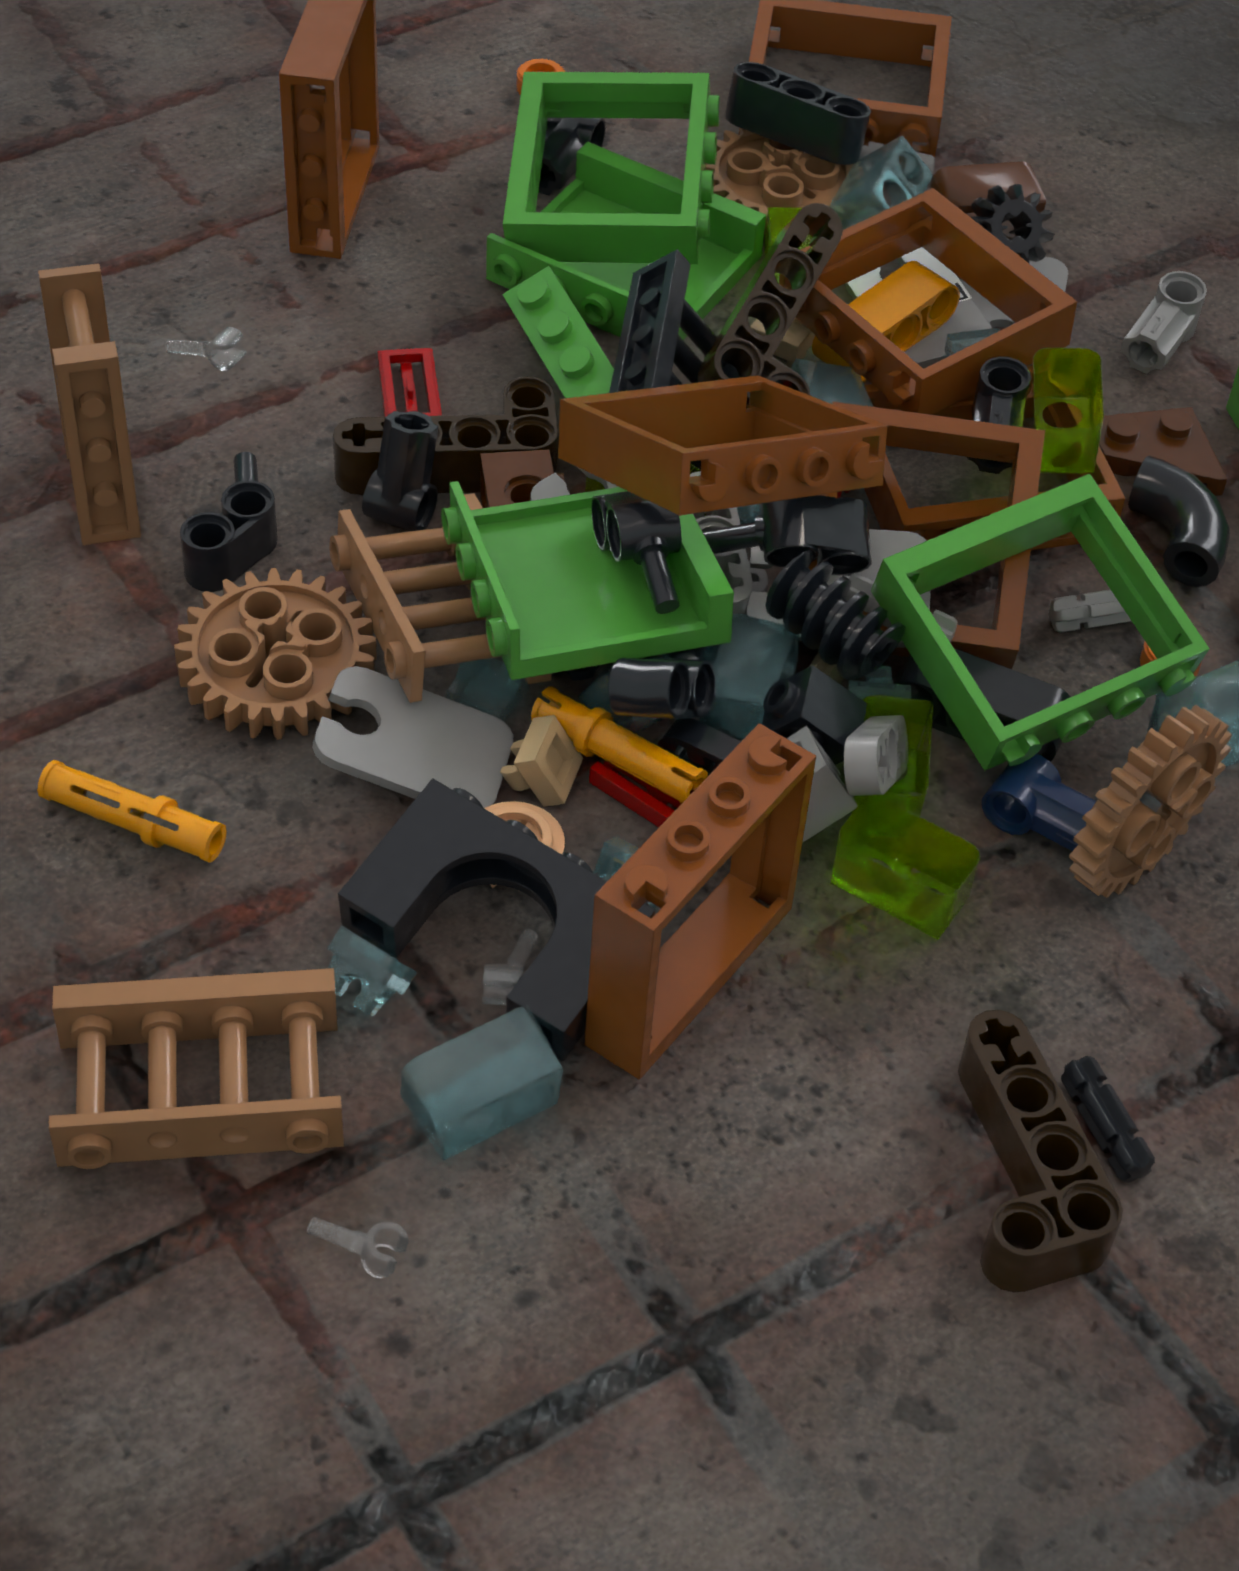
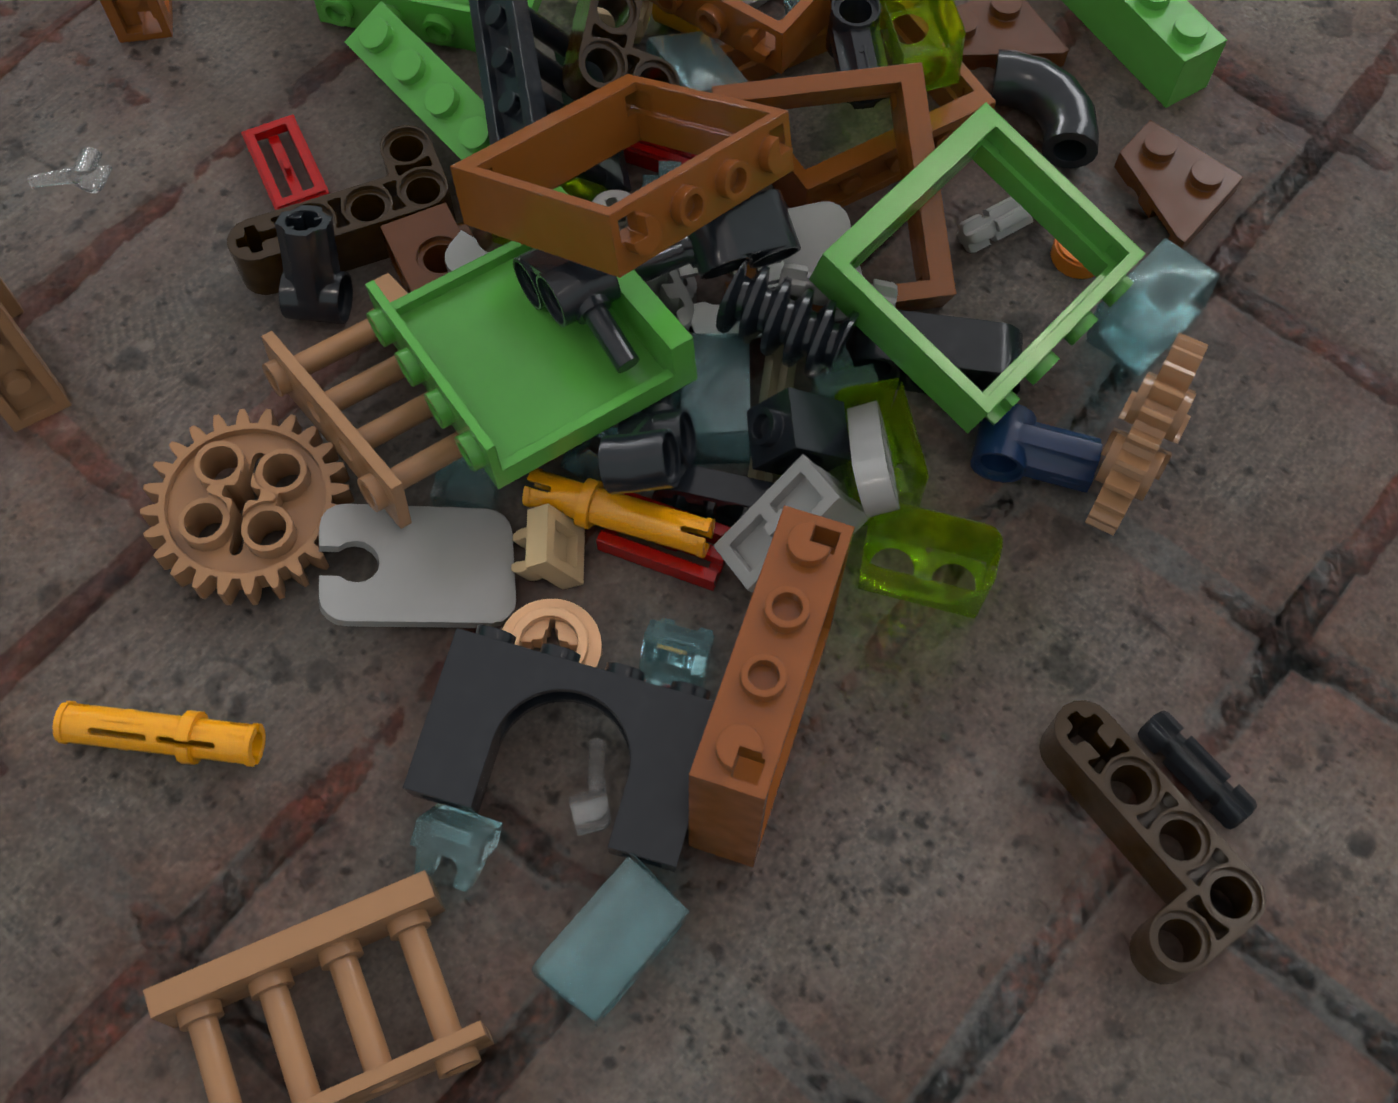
camera: 15 degrees left, 15 degrees up
black beam [180,452,278,592] -> none

